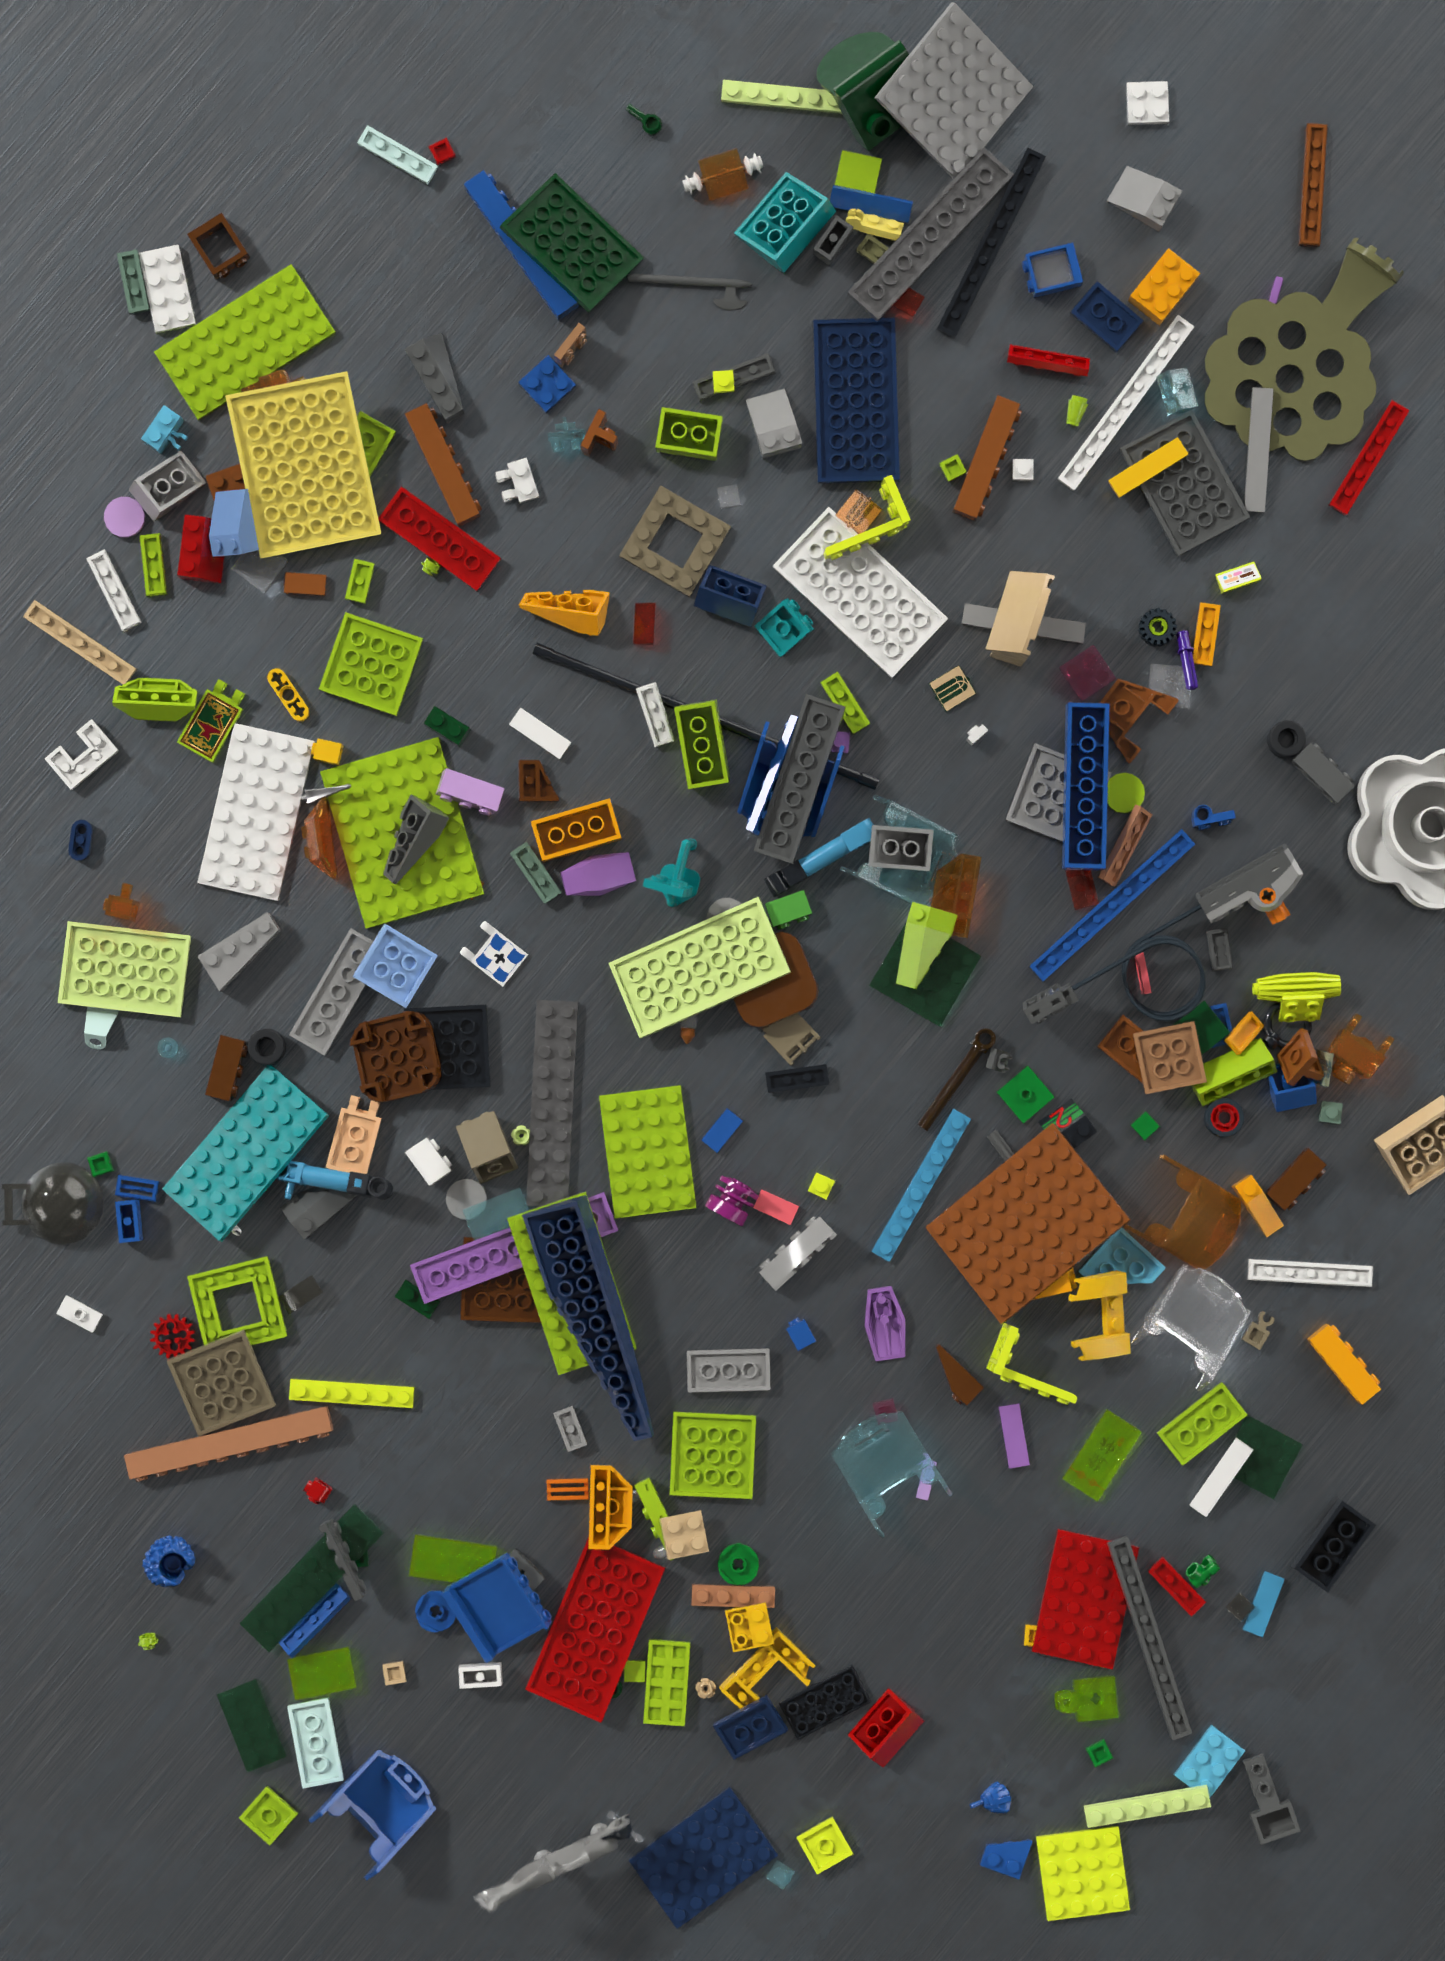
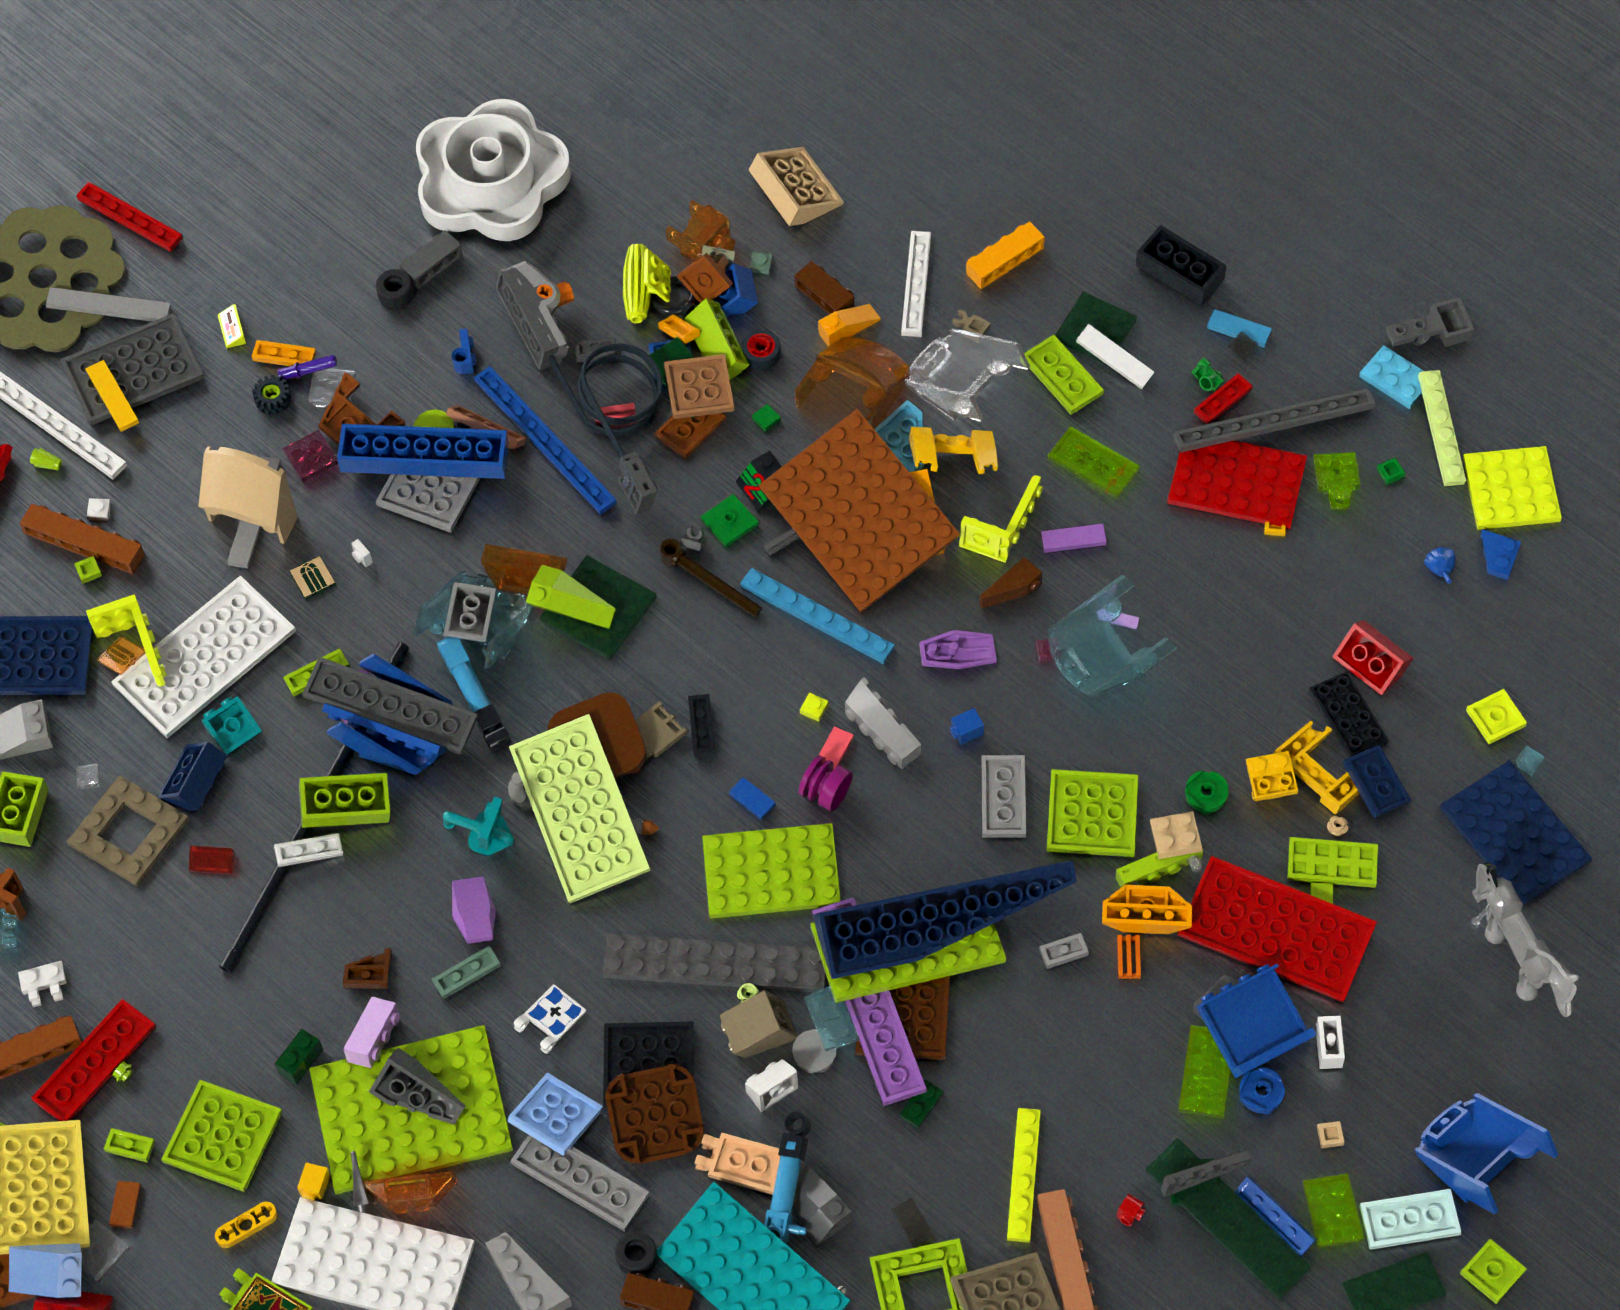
camera: 85 degrees left, 25 degrees down
white tile [509,708,571,760] -> none
light orange wedge [519,590,610,636] -> none
light orange brick [531,798,622,863] -> none
nougat plate [692,1584,775,1608] -> none
bright green brick [765,890,812,930] -> none
clear red slope [1065,870,1099,910] -> none
clear light blue brick [1156,367,1198,416] -> none

